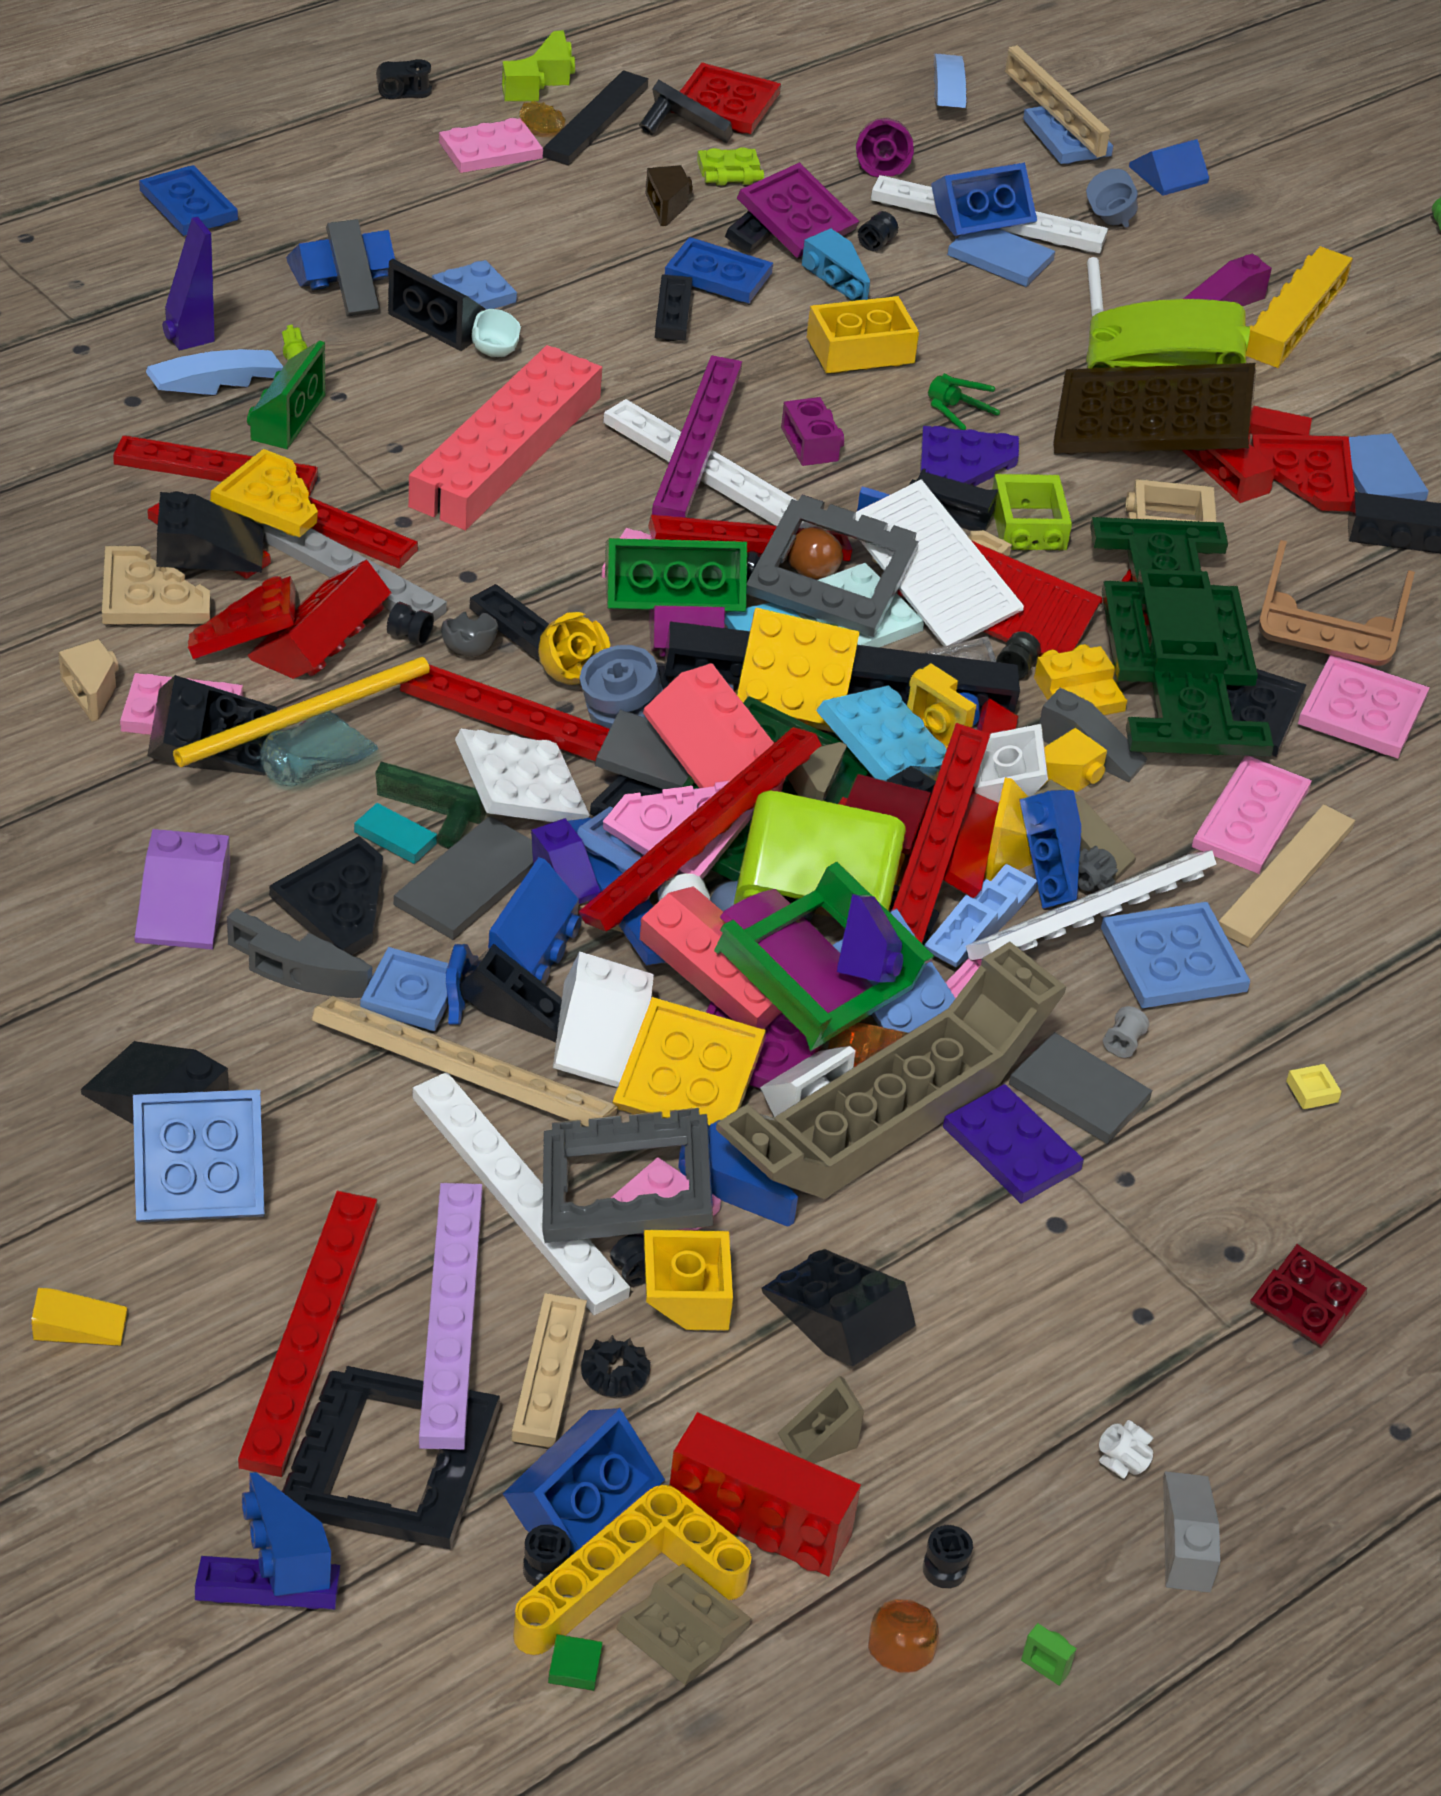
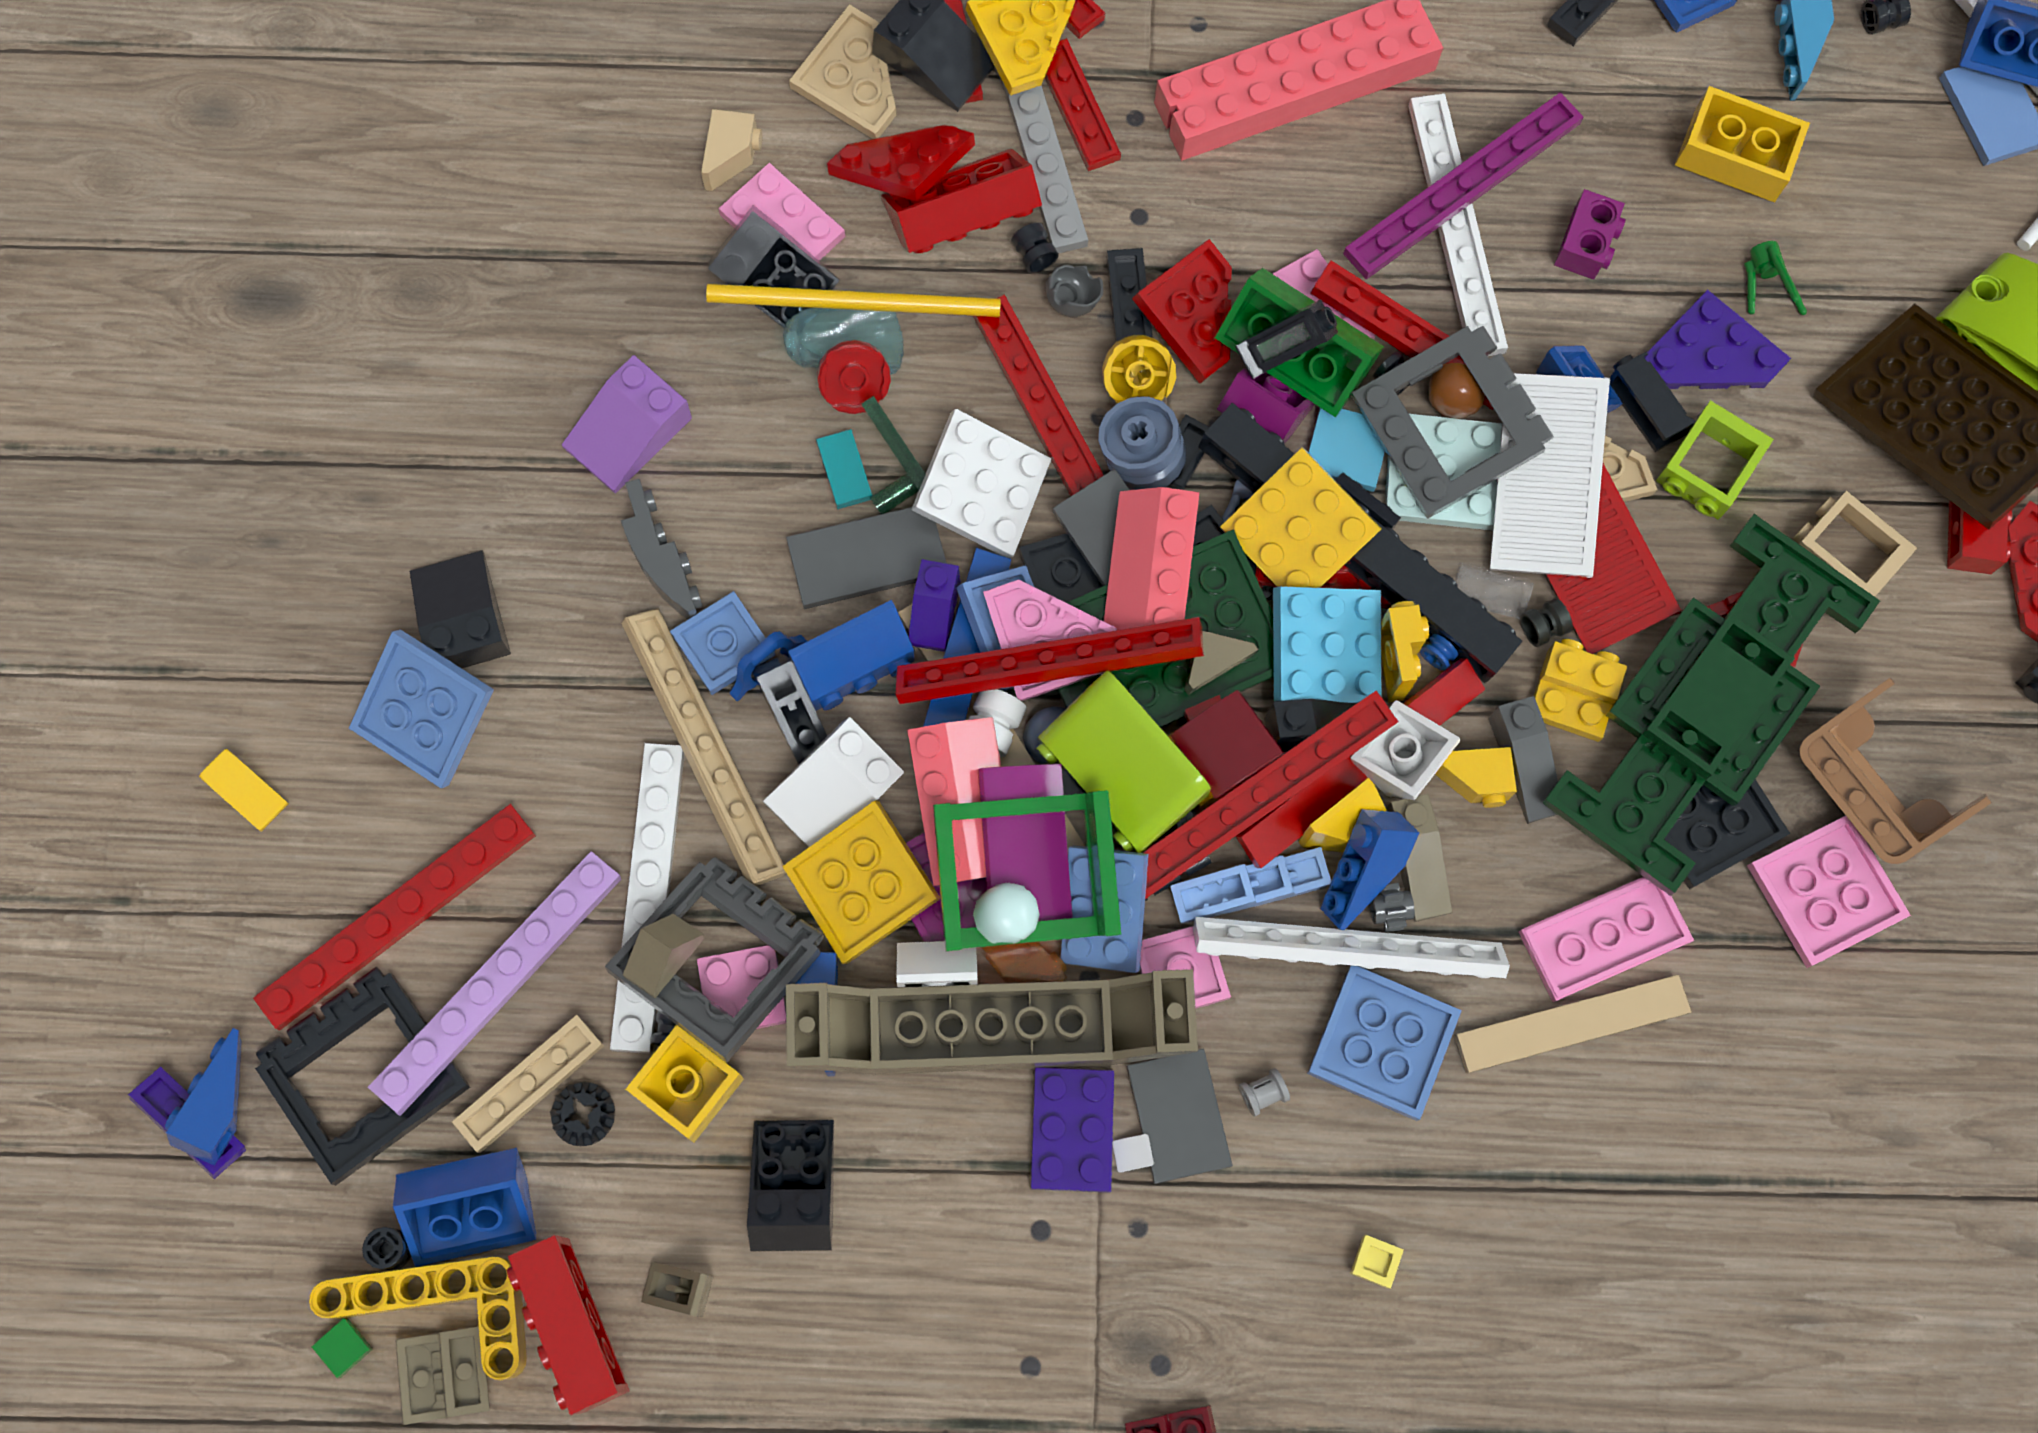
camera: 40 degrees right, 30 degrees up
black plate [269,836,383,955] -> none
dark purple slope [837,894,903,982] -> none
none -> dark tan slope [623,914,705,999]
none -> red tile [817,340,891,414]
none -> light aqua hair [973,883,1040,944]
none -> white sticker [1113,1134,1154,1172]
none -> red plate [1132,239,1232,384]
none -> black window [1235,299,1338,379]

